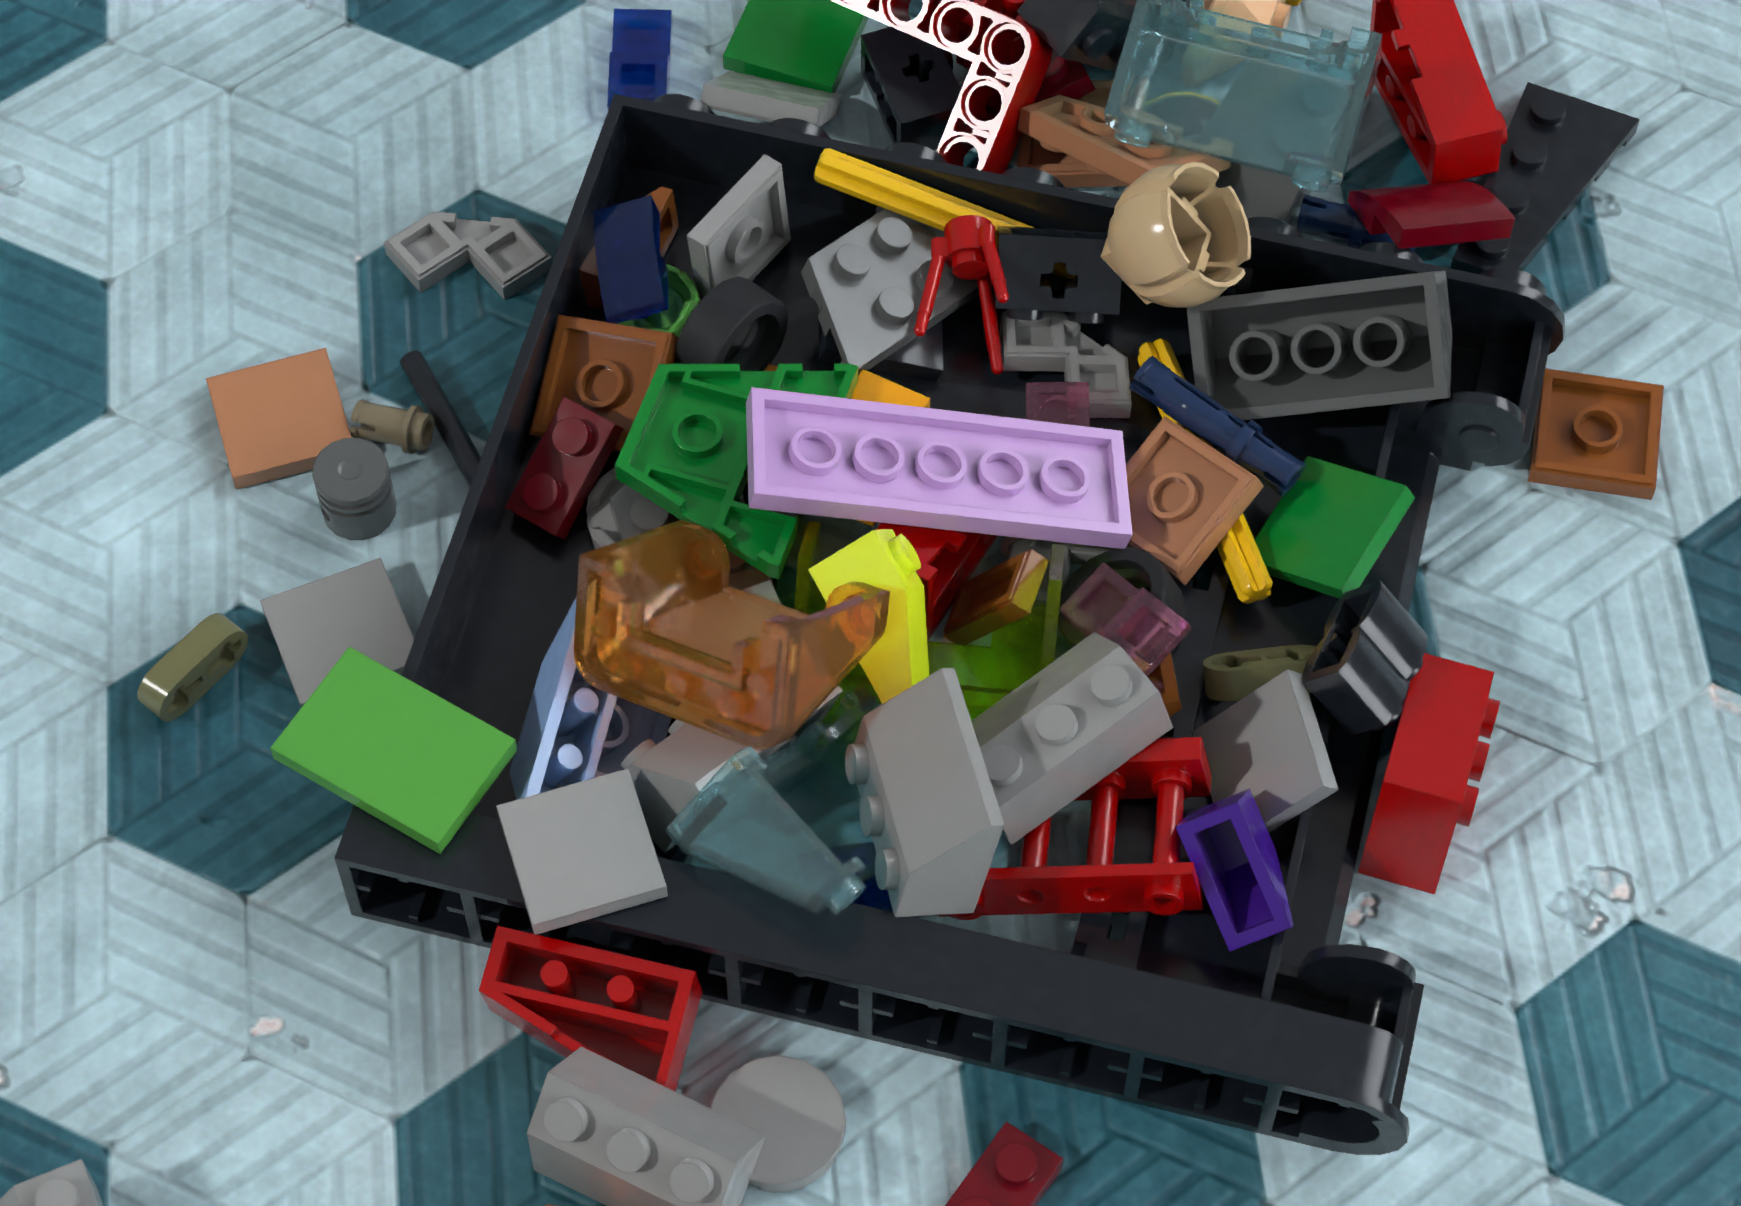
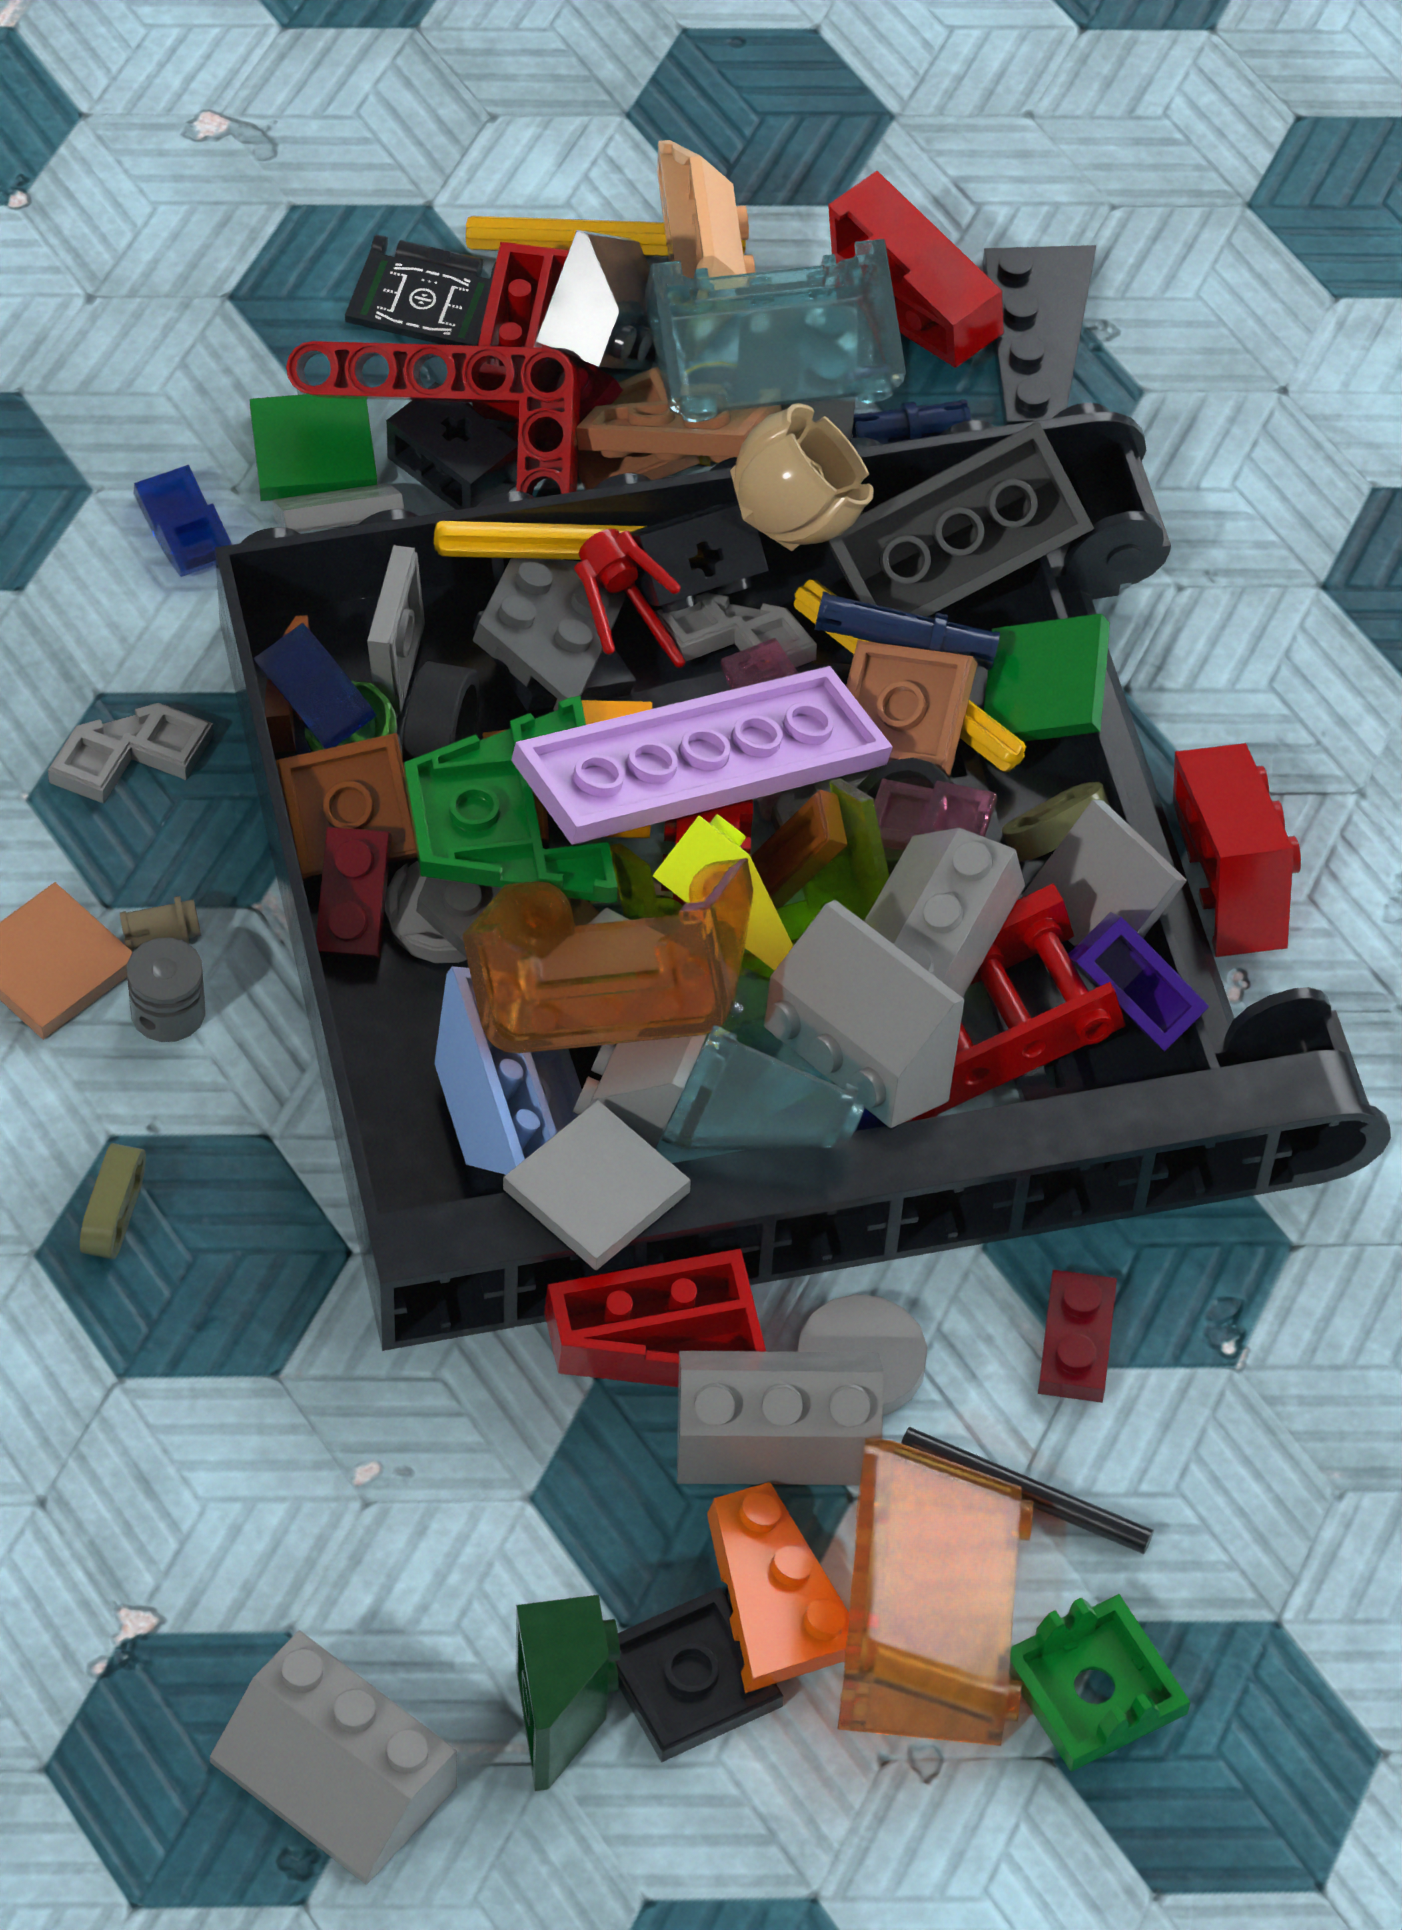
camera: 30 degrees left, 5 degrees down
light grey tile [260,558,414,708] -> none
bright green tile [270,646,517,854] -> none
black bar [400,350,481,487] -> none
black brick [1302,580,1428,736] -> none
dark red slope [1347,181,1515,249] -> none
dark orange tile [1527,368,1664,500] -> none

